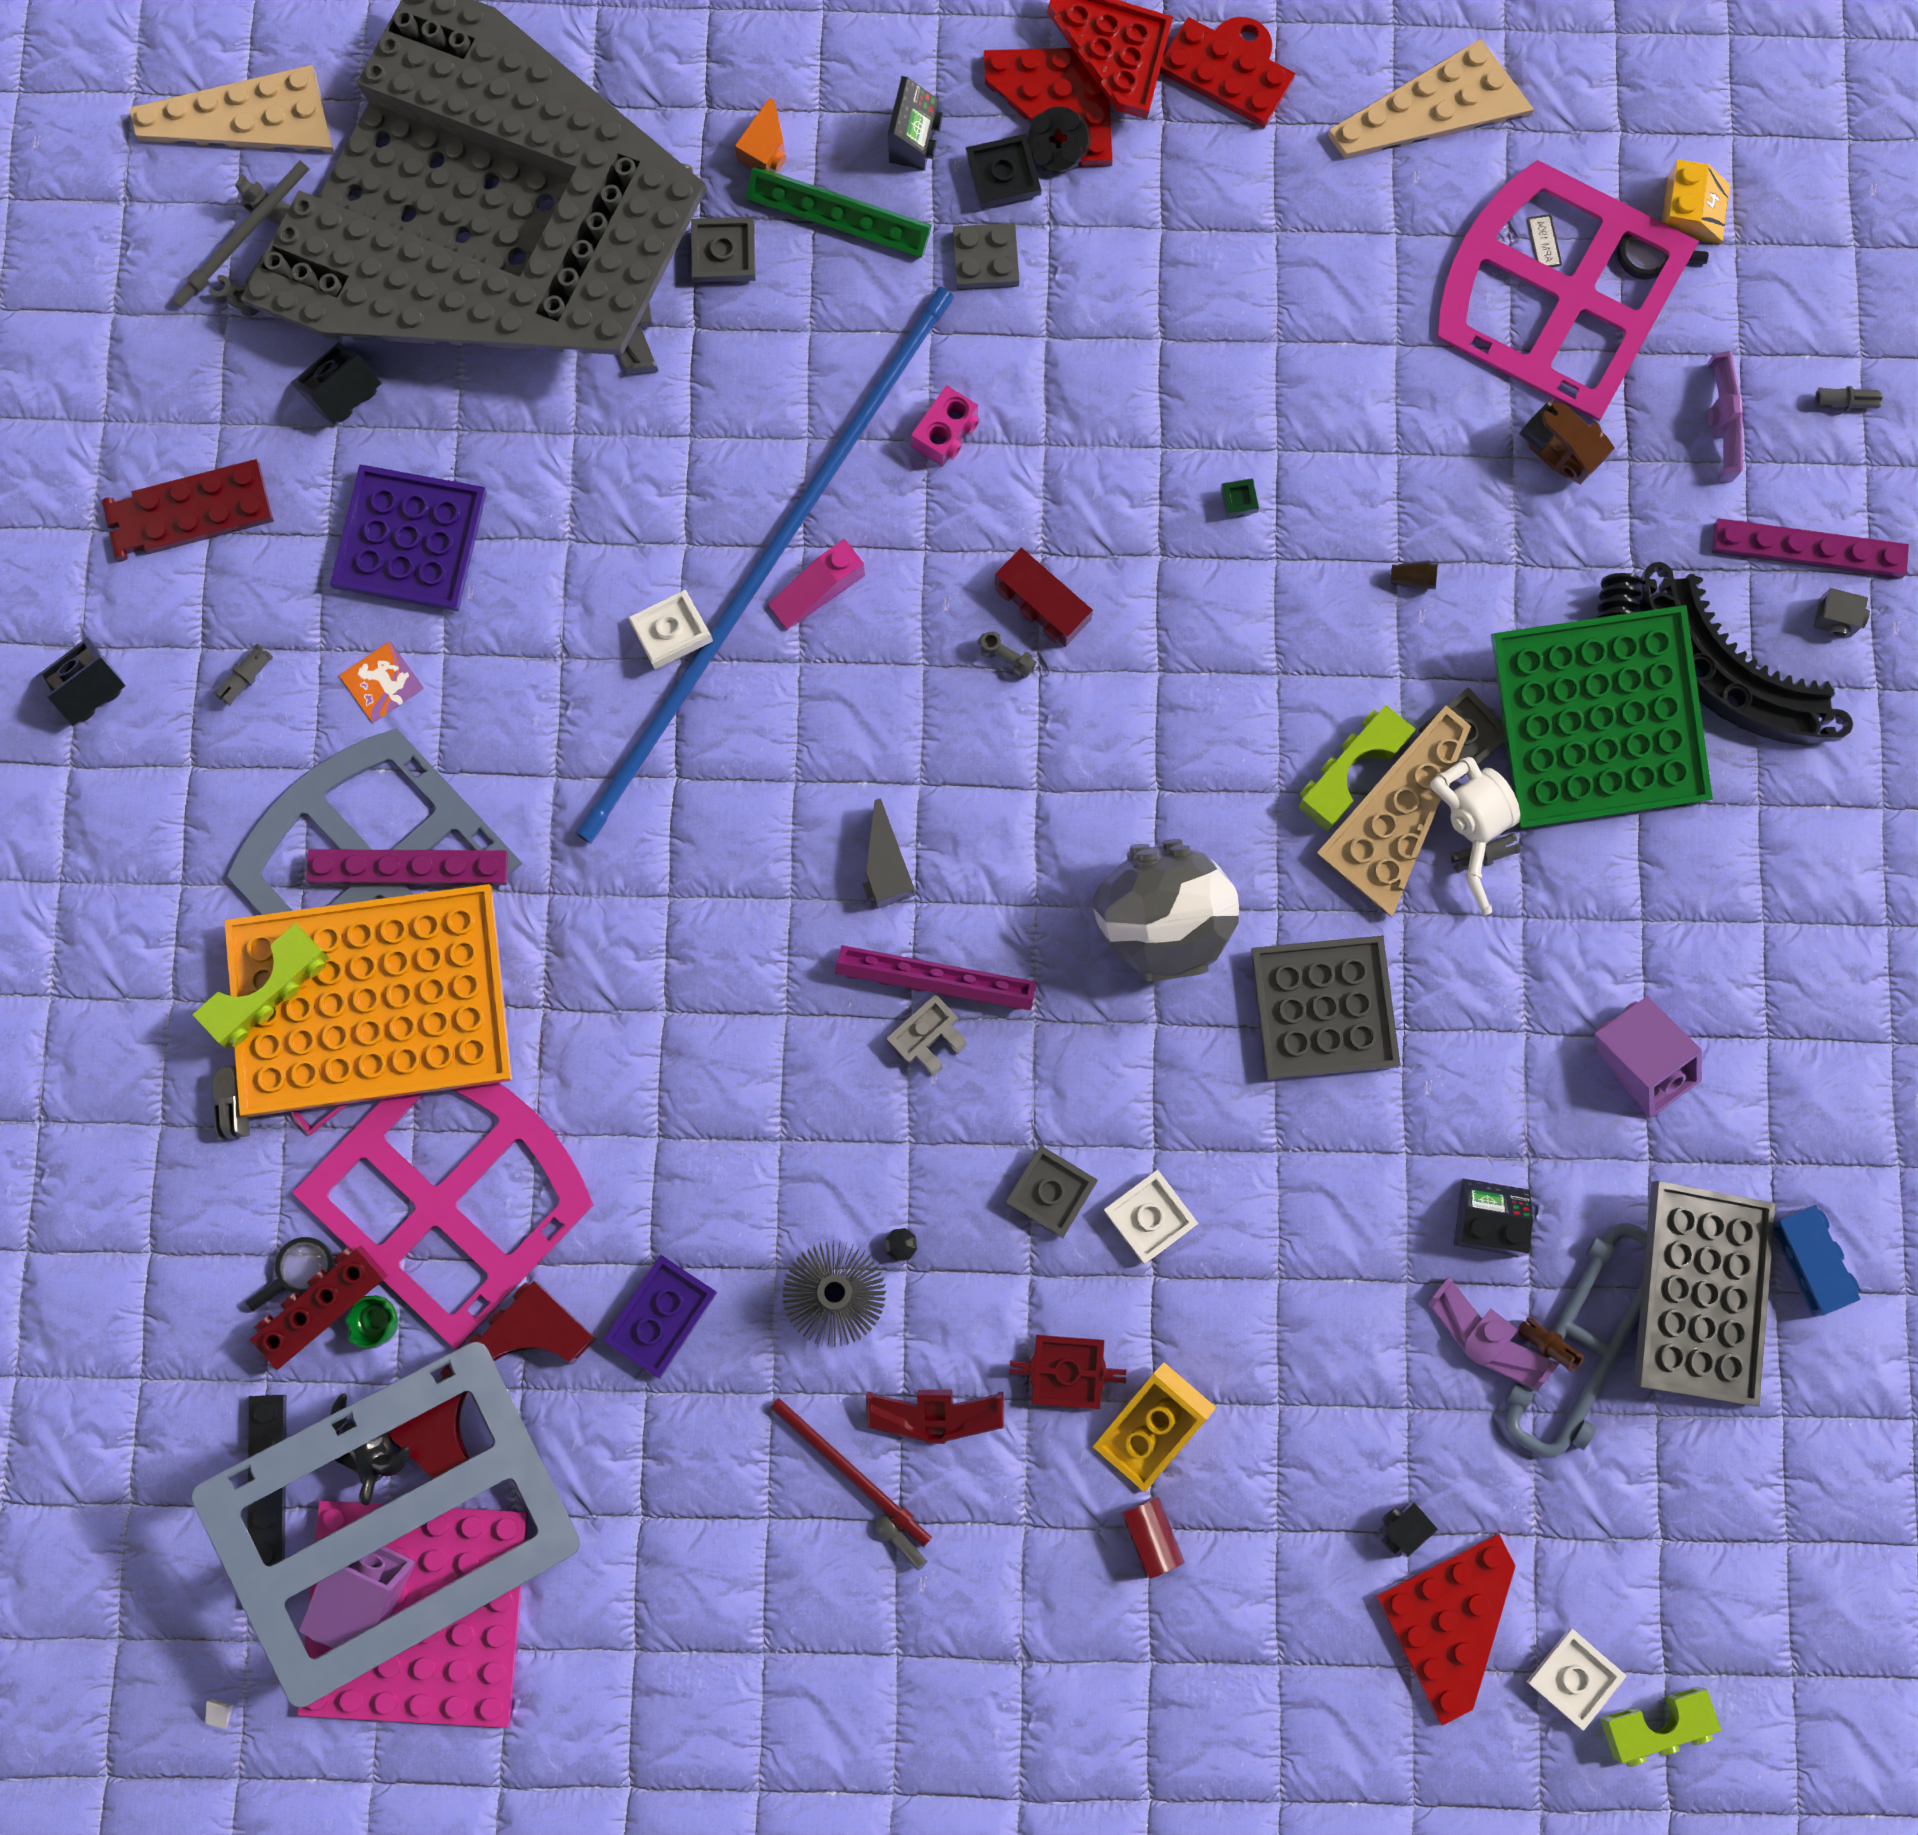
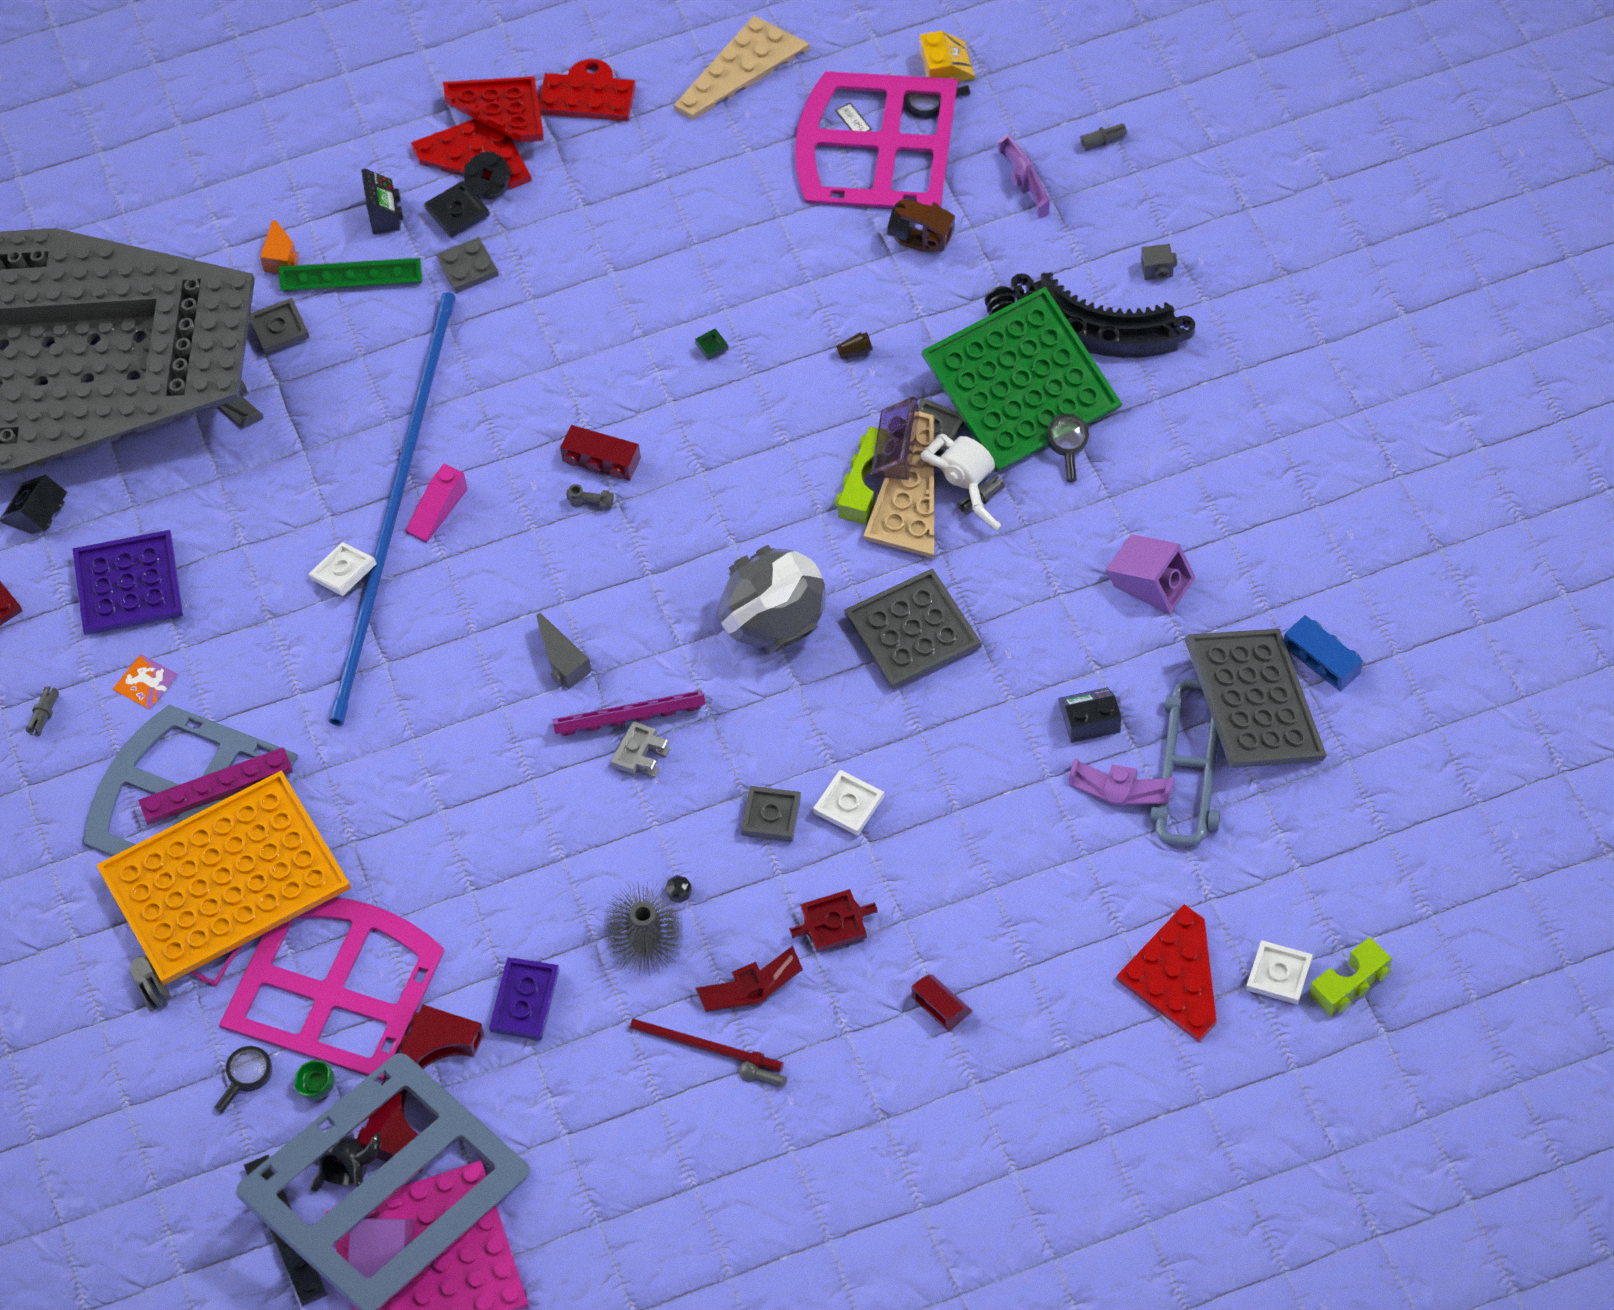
camera: 15 degrees left, 20 degrees down
lime arch [192,923,329,1050] -> none
dark red brick [250,1245,388,1370] -> none
dark pink brick [911,385,980,467] -> none
yellow slope [1093,1362,1216,1493] -> none
black brick [1378,1502,1438,1557] -> none
reddish brown pin [1518,1317,1584,1372] -> none
magenta plate [1712,518,1909,578] -> none
none -> clear purple slope [871,397,919,480]
none -> piece [1046,414,1089,482]

